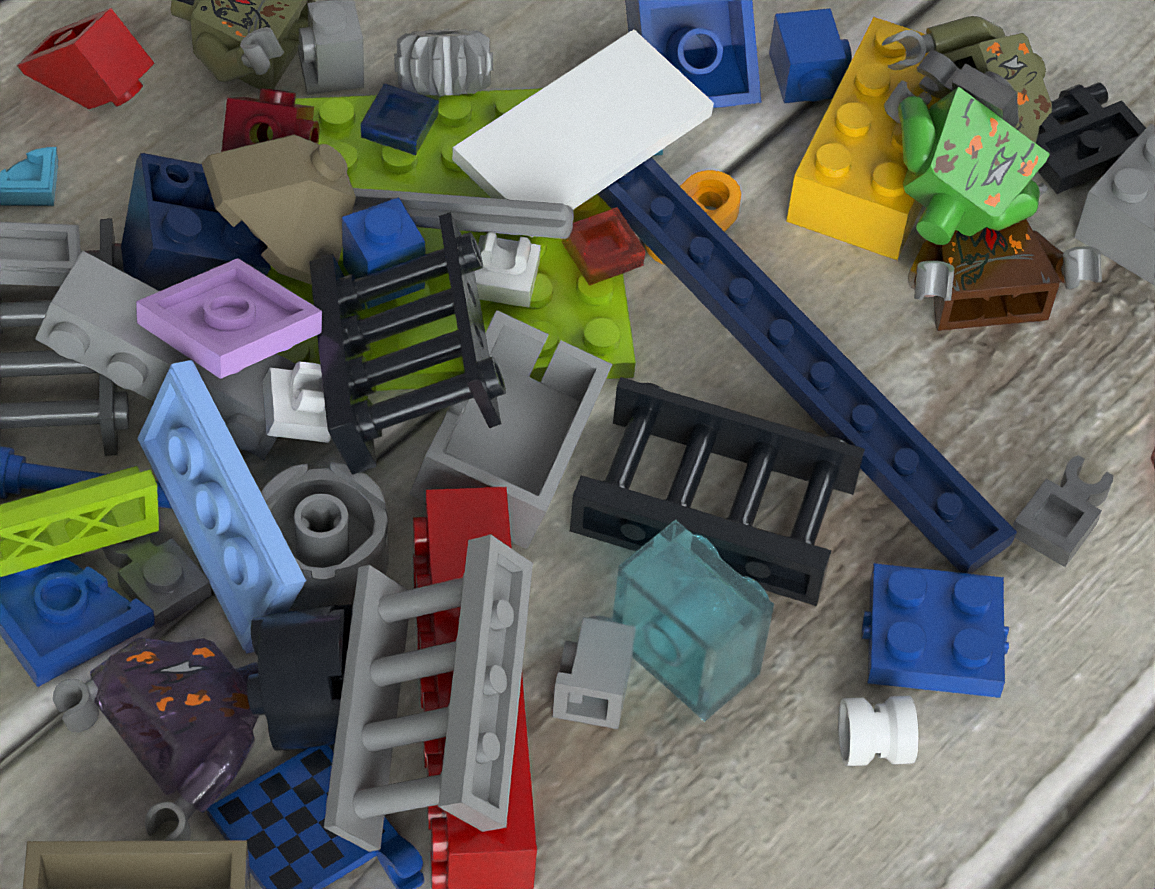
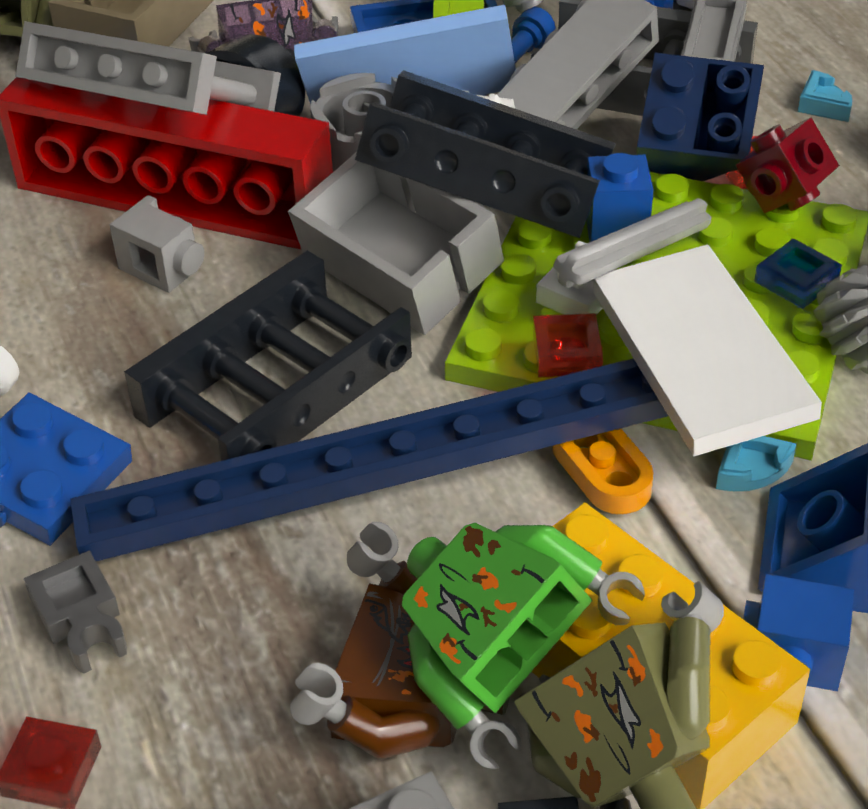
camera: 120 degrees right, 10 degrees down
lavender plate [136,258,322,379] -> none
dark tan slope [201,135,356,285] -> none
clear light blue brick [612,520,774,721] -> none
flat silver plate [917,50,1019,128] -> none

